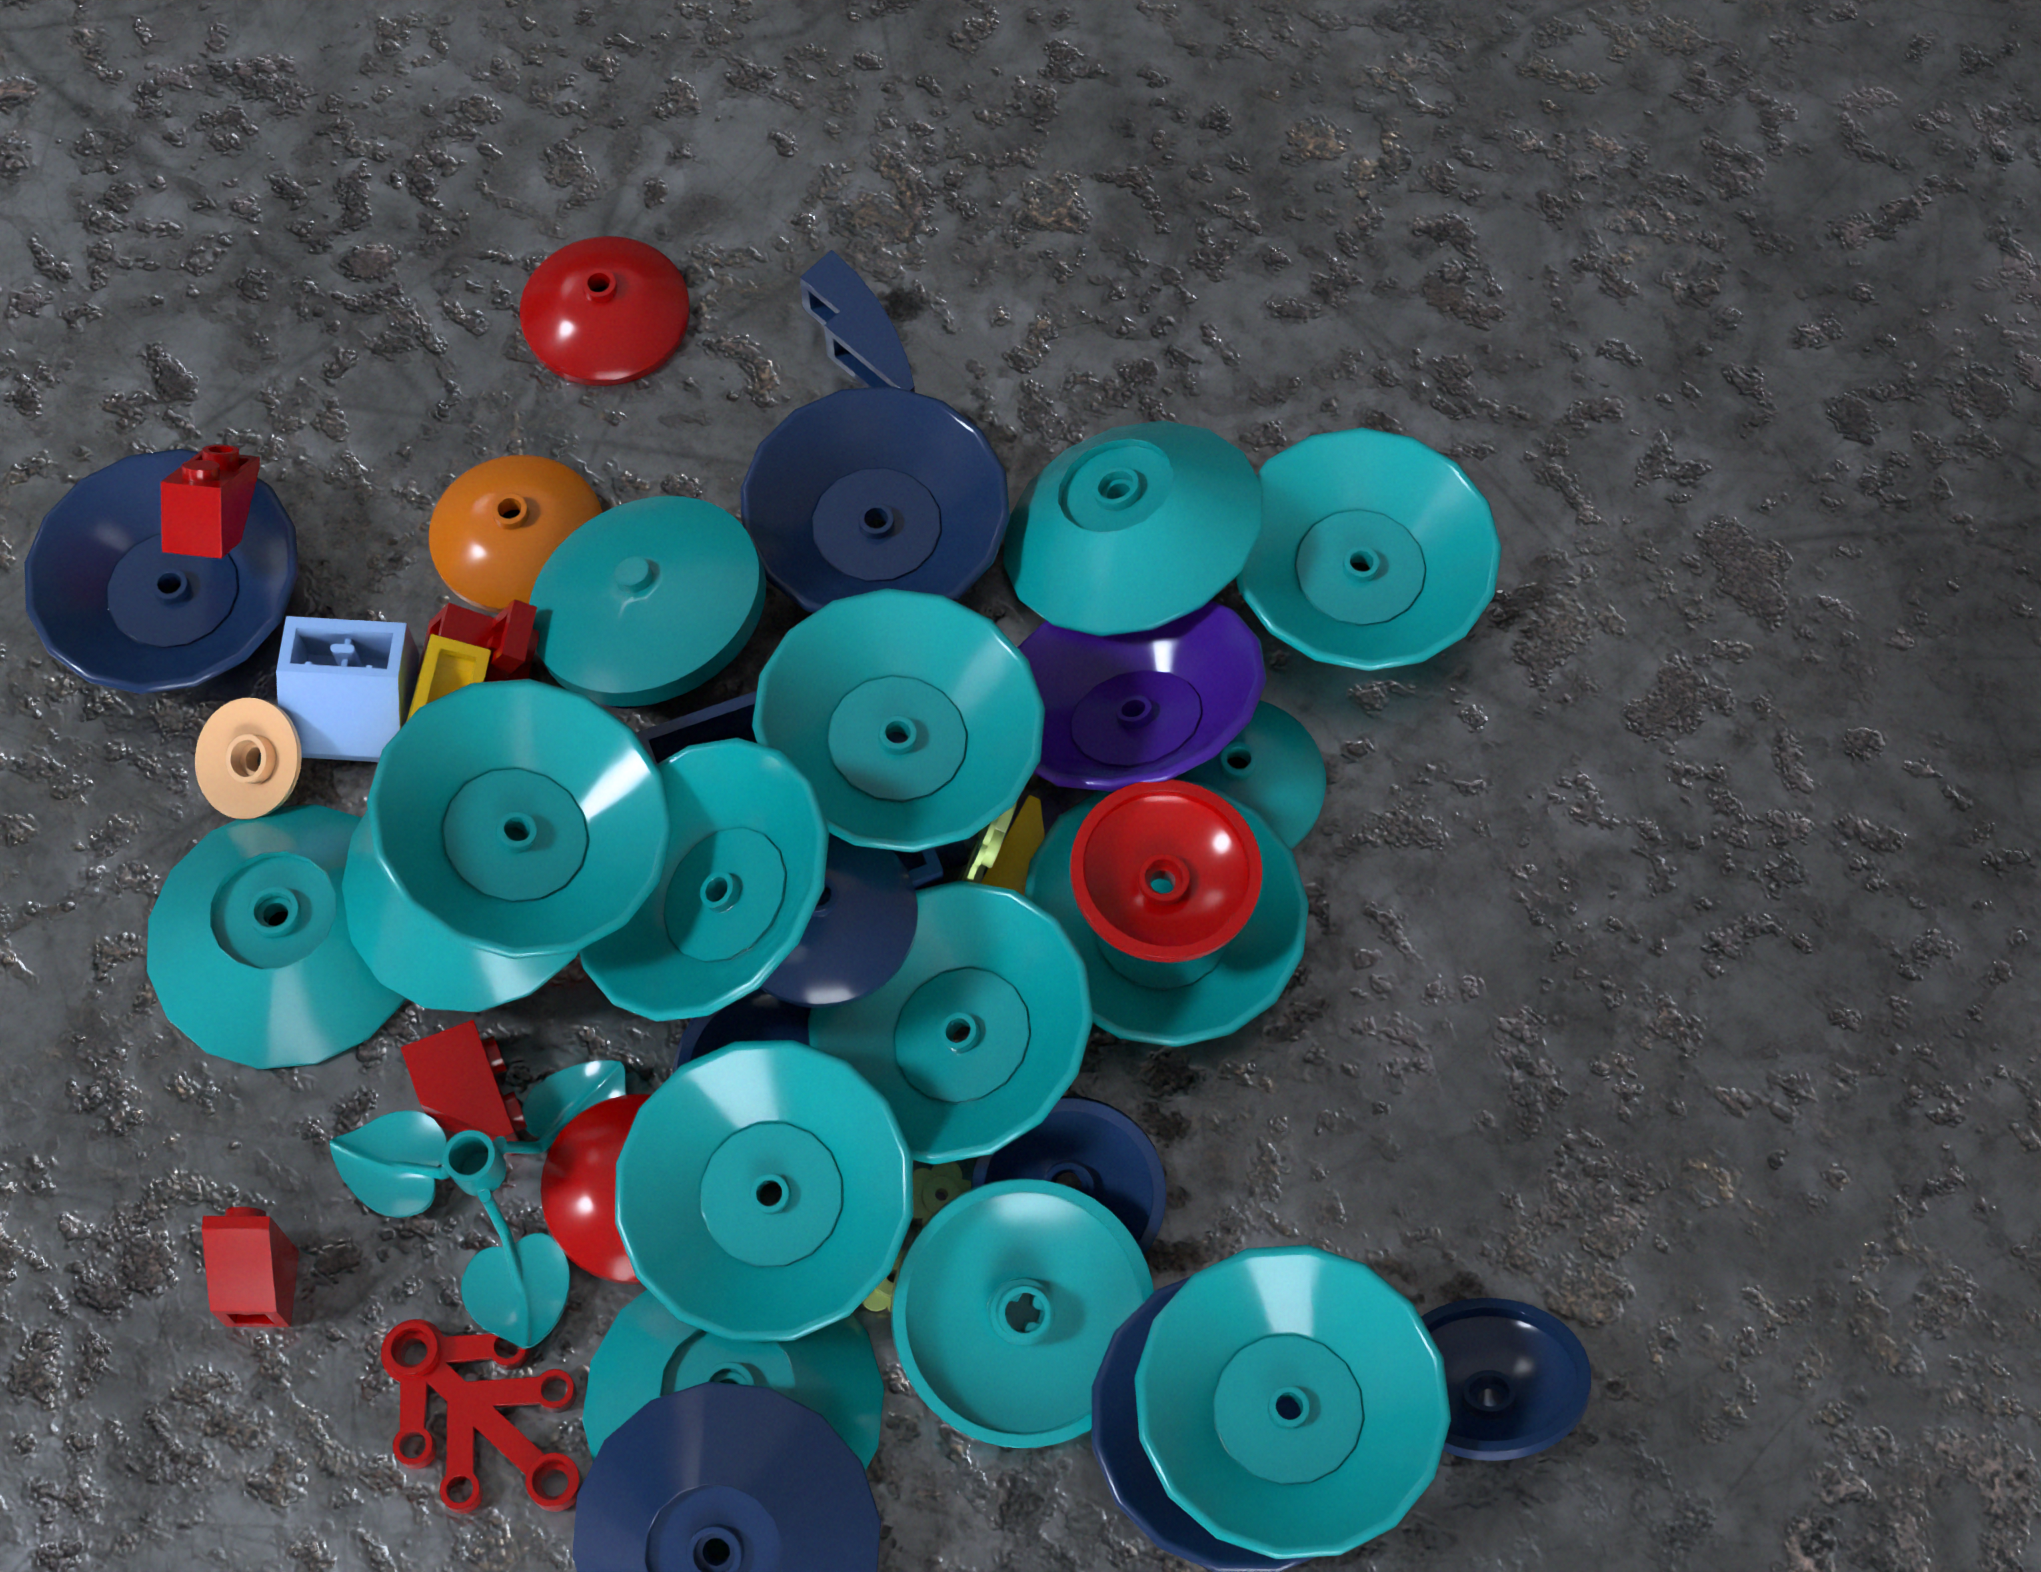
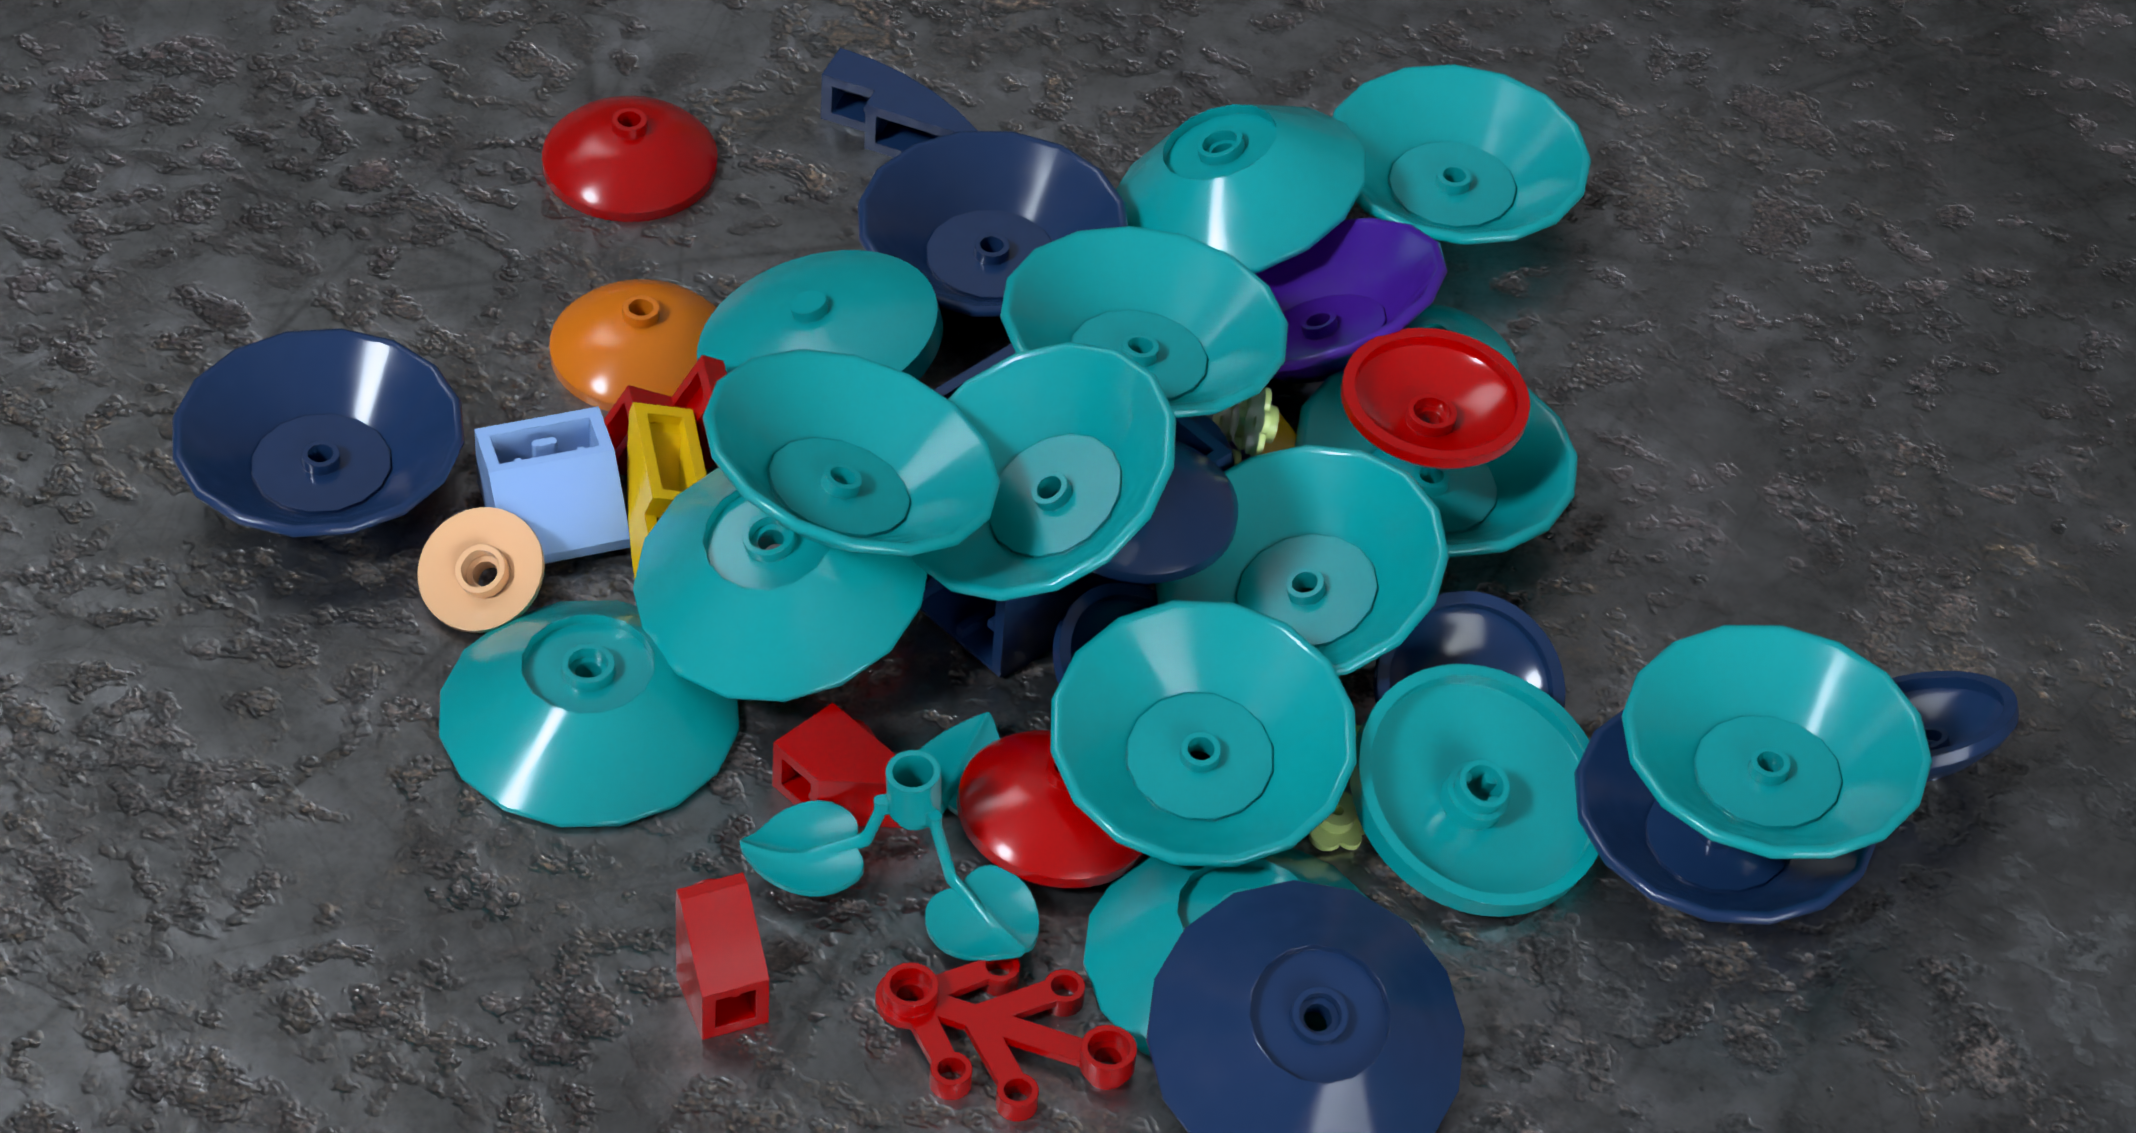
camera: 25 degrees left, 20 degrees down
red slope [161,445,260,559] -> none

